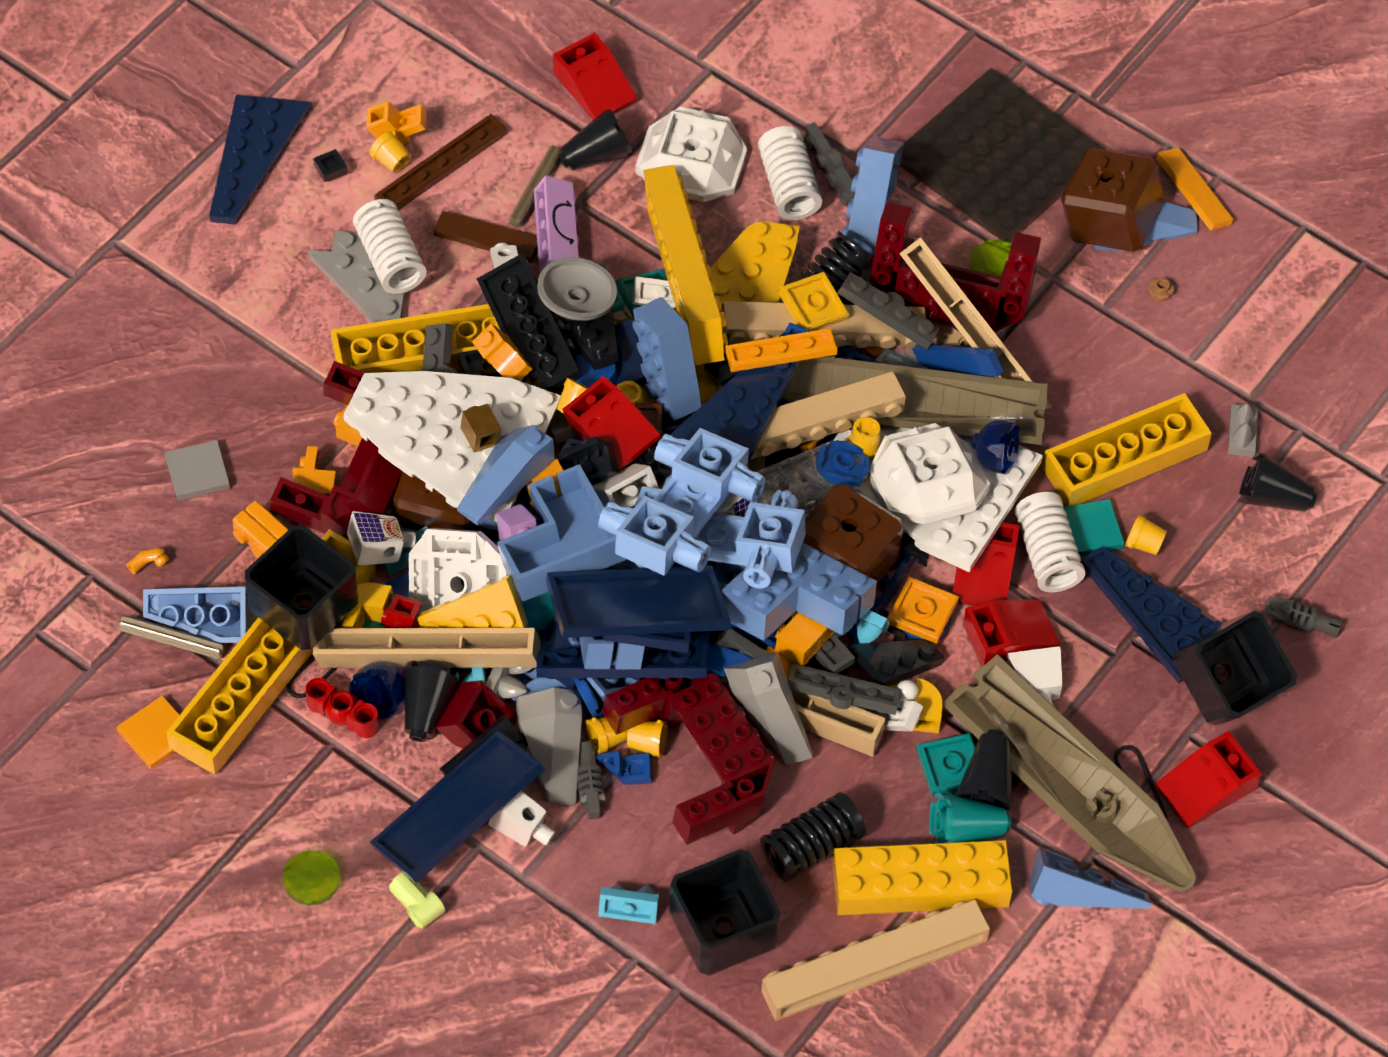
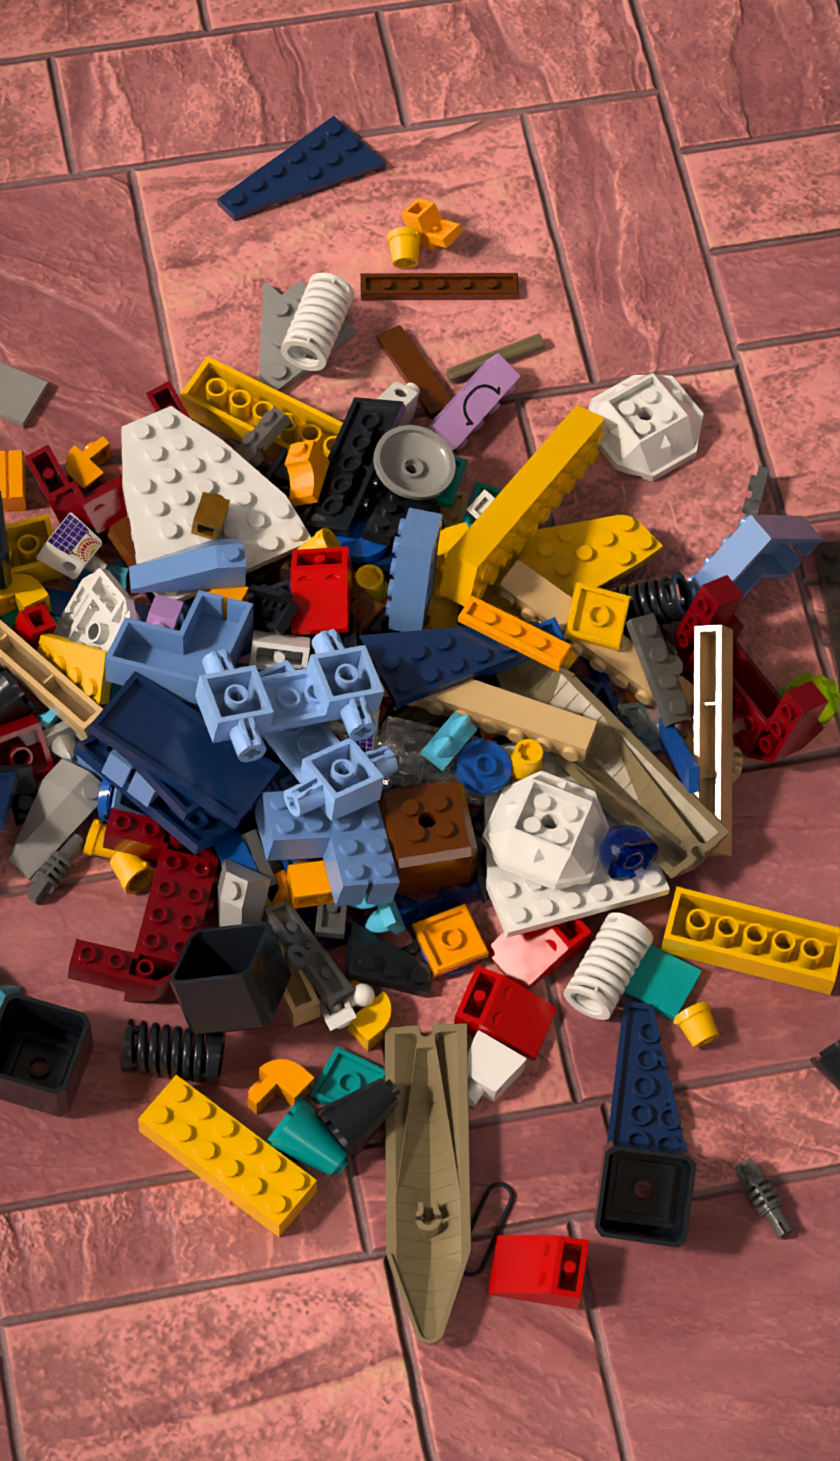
camera: 40 degrees right, 5 degrees up
black plate [313,149,348,182] -> none
red slope [553,32,637,120] -> none
black cone [558,109,632,170] -> none
blue slope [596,751,653,785] -> none
white piece [758,126,822,220] -> none
tan brick [761,900,990,1021] -> none
medium blue wedge [1029,847,1152,909] -> none
none -> black plate [169,921,292,1035]
none -> light orange brick [248,1059,314,1115]
none -> medium azure tile [420,711,477,772]

